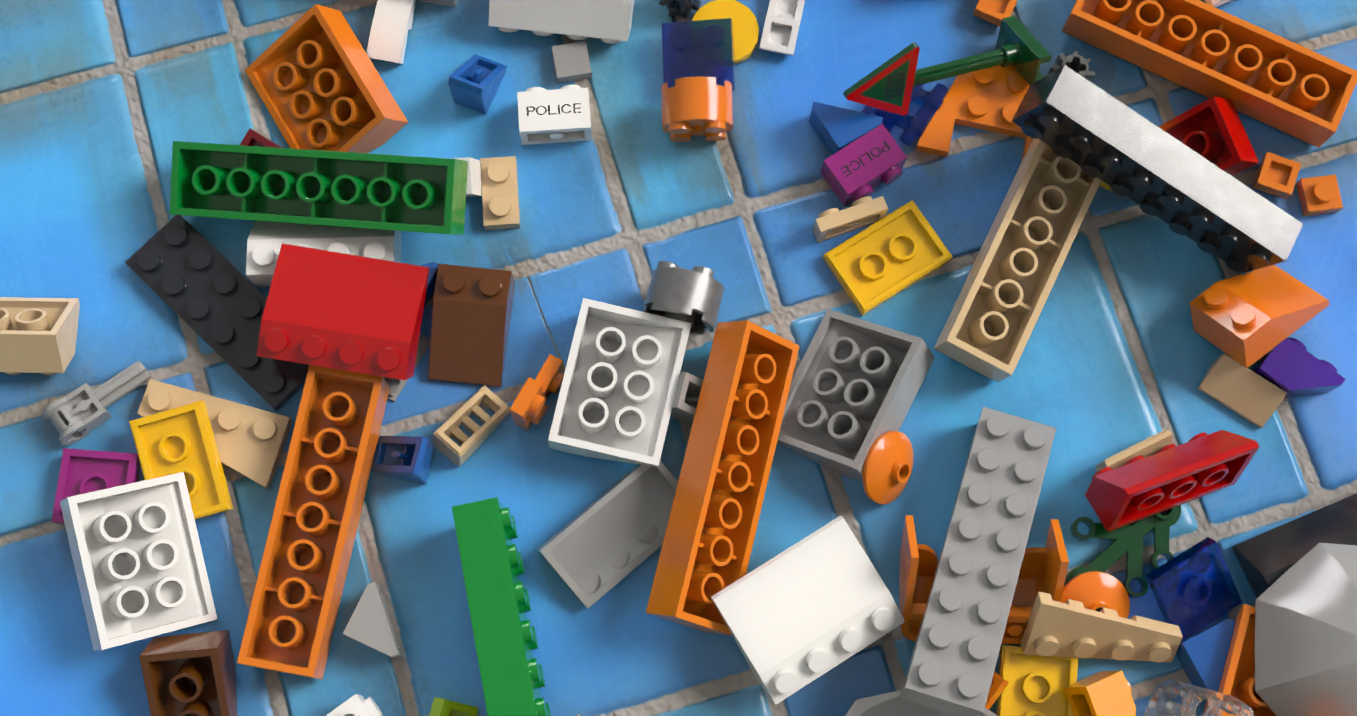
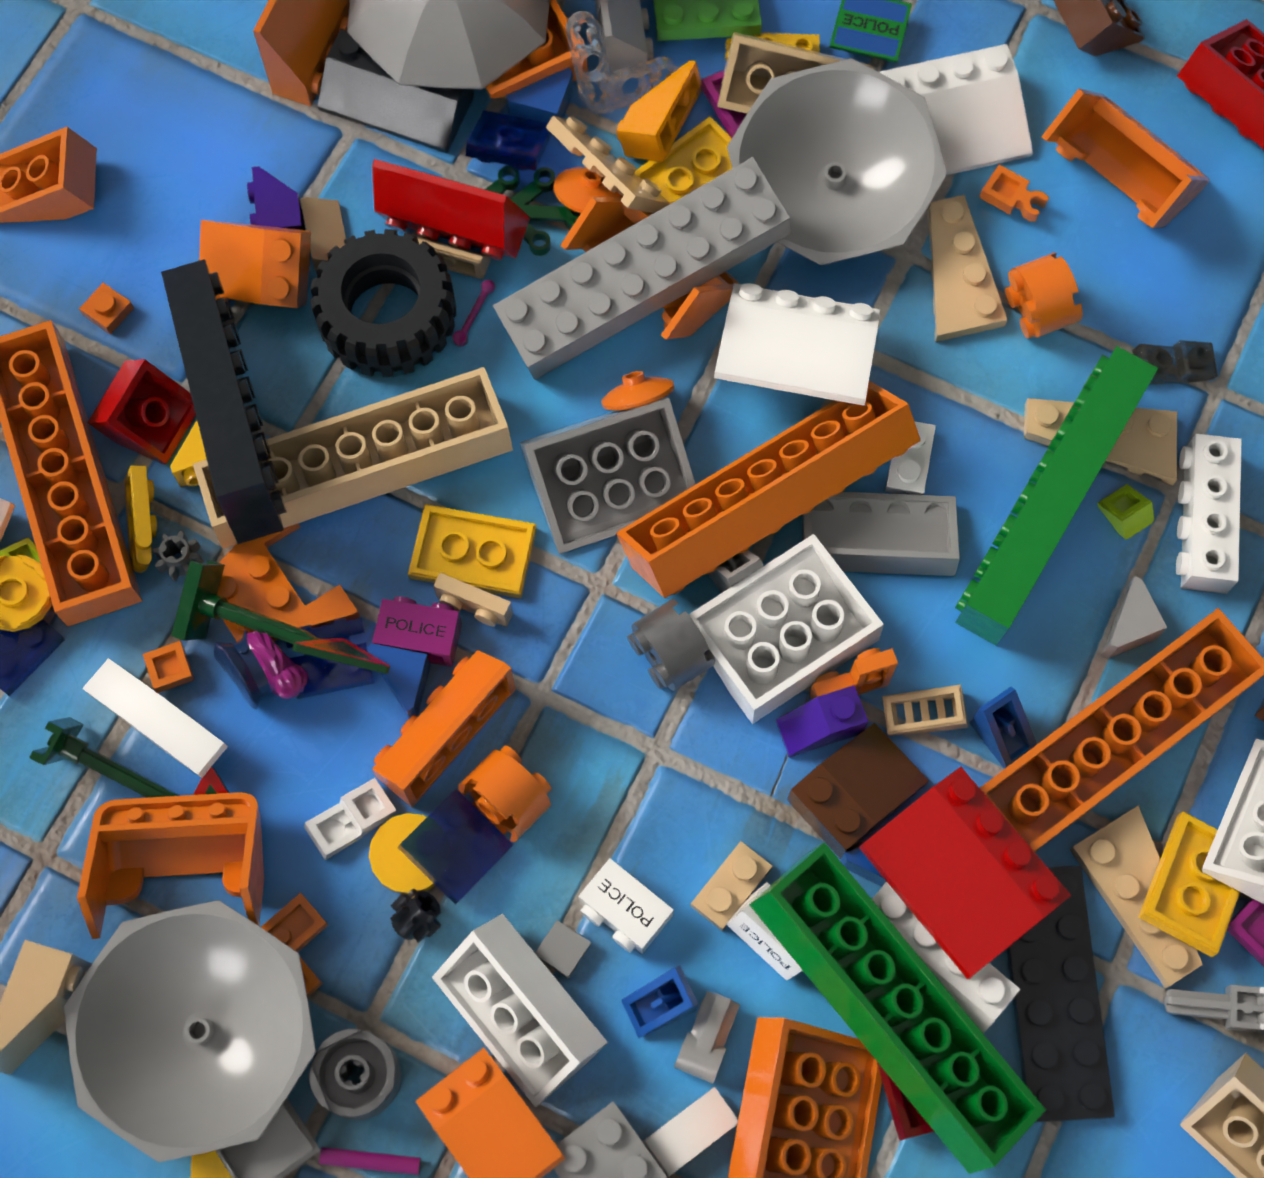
camera: 135 degrees left, 5 degrees down
orange plate [1252,152,1301,200] -> none
none -> yellow hinge [124,465,157,573]
none -> piece [214,630,309,710]
none -> black tyre [310,229,456,377]
none -> orange slope [372,650,516,808]
none -> magenta hinge [453,279,495,347]
none -> light grey piece [674,991,740,1084]
none -> dark purple slope [776,685,868,758]
none -> white plate [885,421,936,495]

